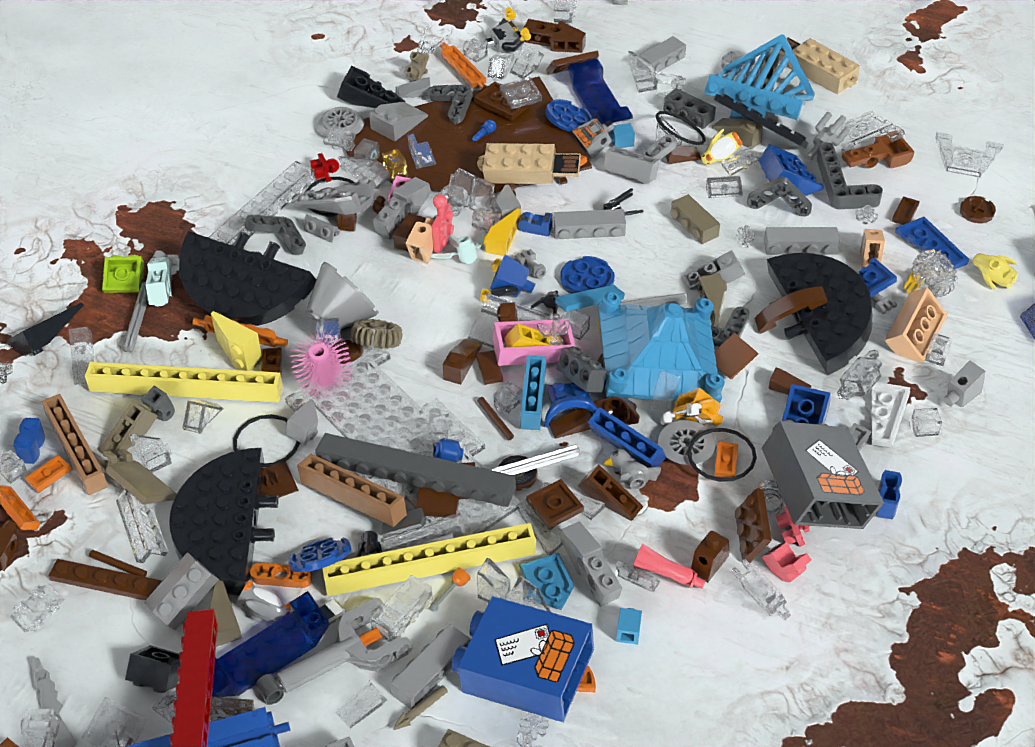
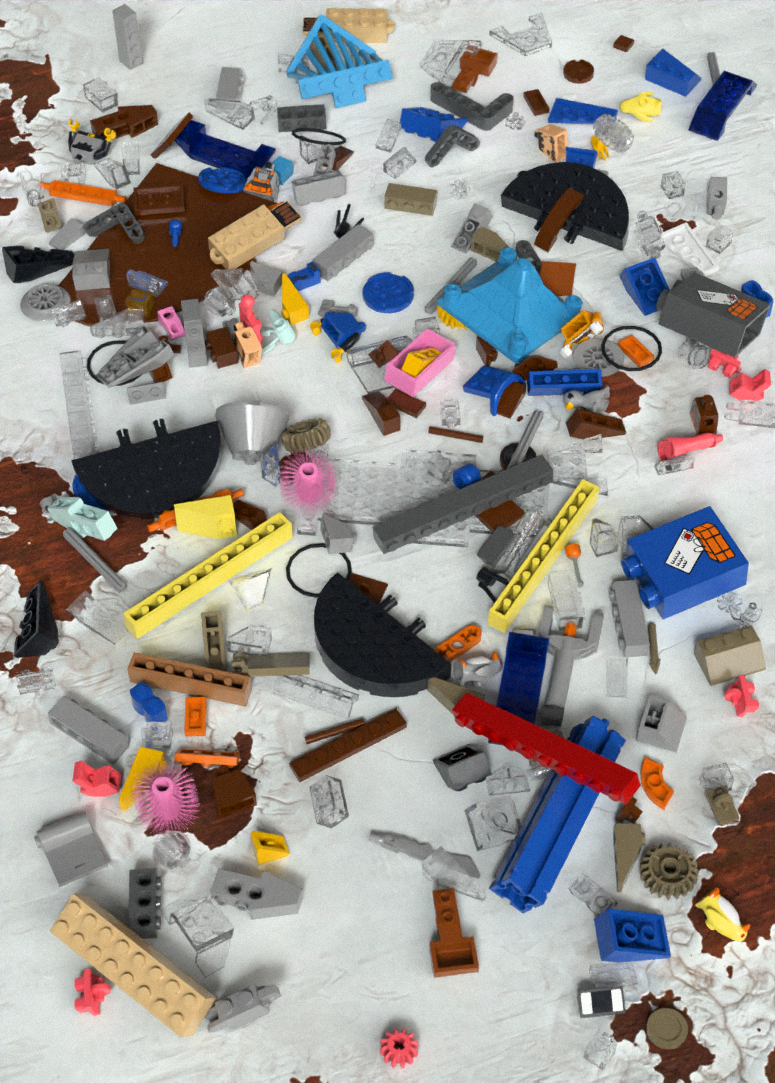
camera: 45 degrees left, 5 degrees up
lime plate [102,255,144,293] -> none
dark grey leg [141,385,175,421] -> none
light grey slope [144,552,219,630] -> none
dark grey beam [244,215,306,255] -> none
blue tile [288,537,352,572] -> none
medium nougat brick [297,454,407,527] -> none
red hips [310,153,339,182] -> none
clear brick [471,207,501,233] -> none
clear plate [500,77,542,109] -> none
dark azure tile [519,553,574,610] -> none
dark azure brick [520,355,546,430] -> none
reddish brown plate [526,479,584,529] -> none
black plant [531,290,559,320] -> none
clear plant [537,314,570,346] -> none
dark azure tile [555,285,625,312] -> none
dark grey brick [556,346,608,392] -> none
light grey brick [559,521,622,607] -> none
dark azure brick [616,608,642,645] -> none
clear tile [650,371,680,413] -> none
animal [701,129,743,165] -> none
dark tan slope [712,118,763,150] -> none
black plate [714,93,809,149] -> none
reddish brown plate [735,488,772,564] -> none
light grey brick [764,227,840,255] -> none
reddish brown slope [768,367,811,395] -> none
light grey plant [806,112,850,160] -> none
light nougat slope [885,287,947,363] -> none

